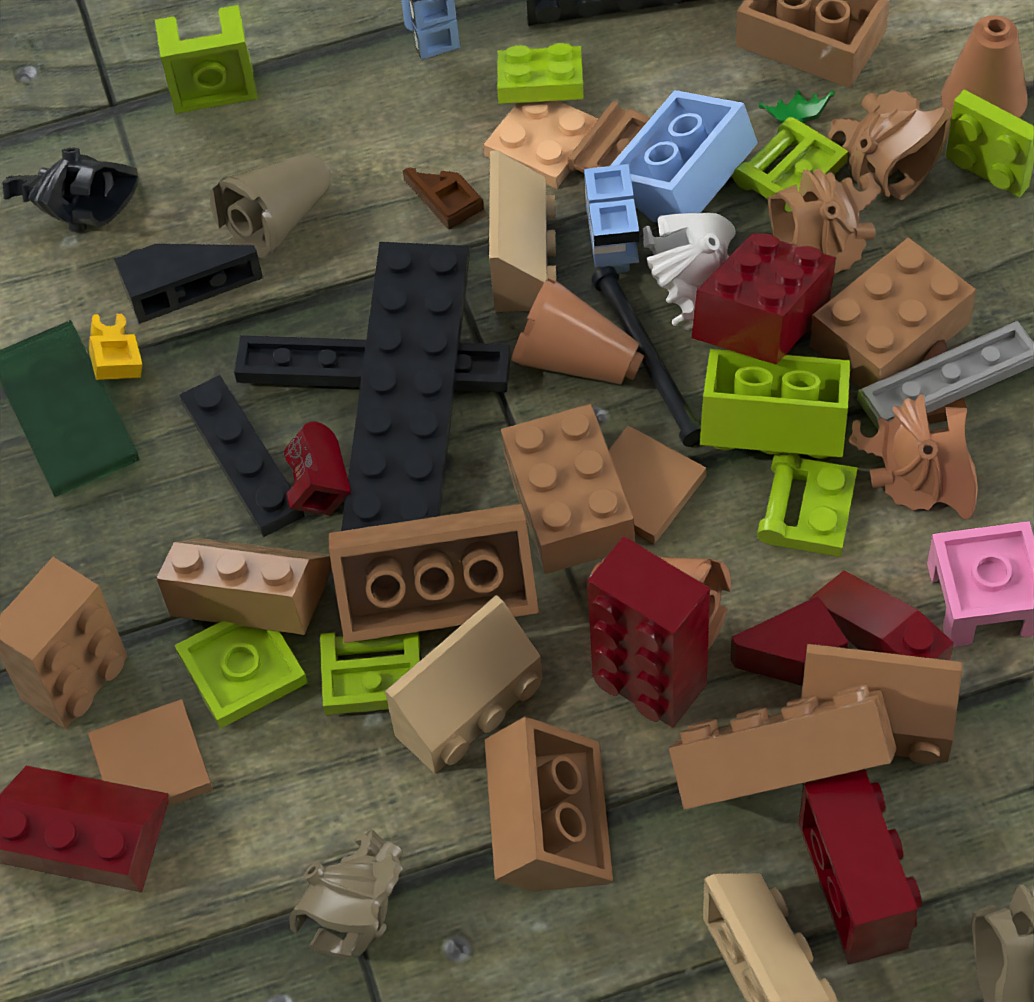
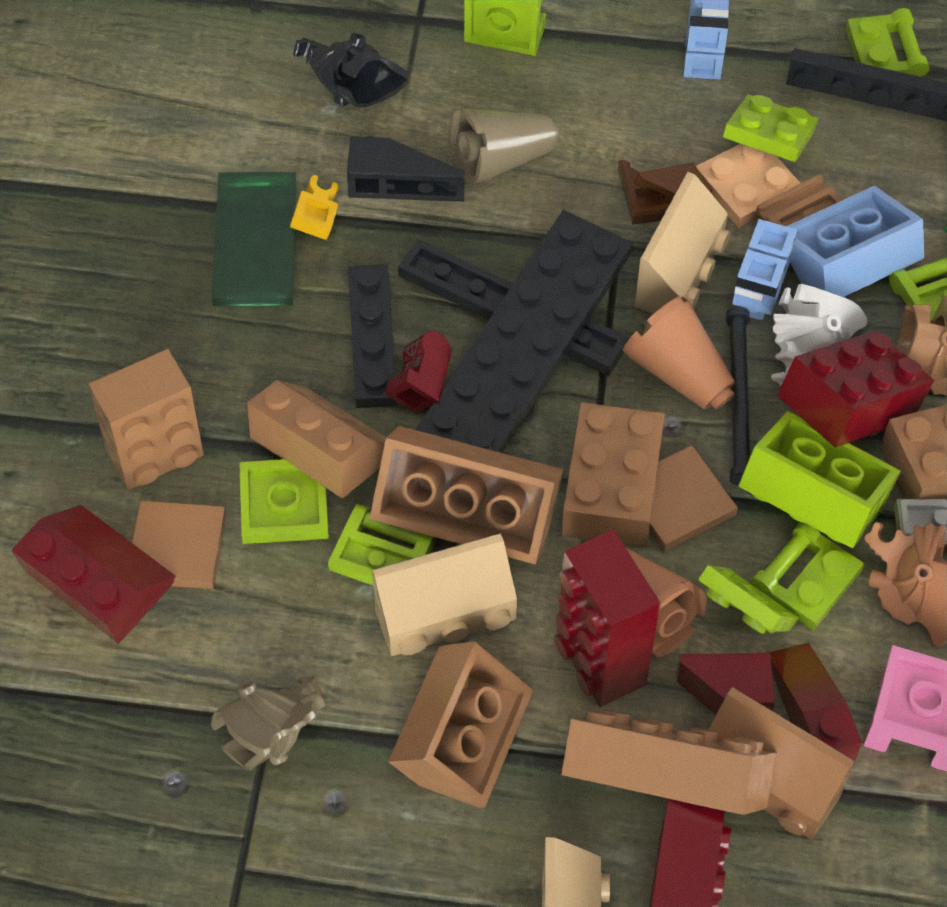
camera: 20 degrees right, 0 degrees up
none -> reddish brown tile [633,162,712,203]
none -> lime plate [698,565,800,634]

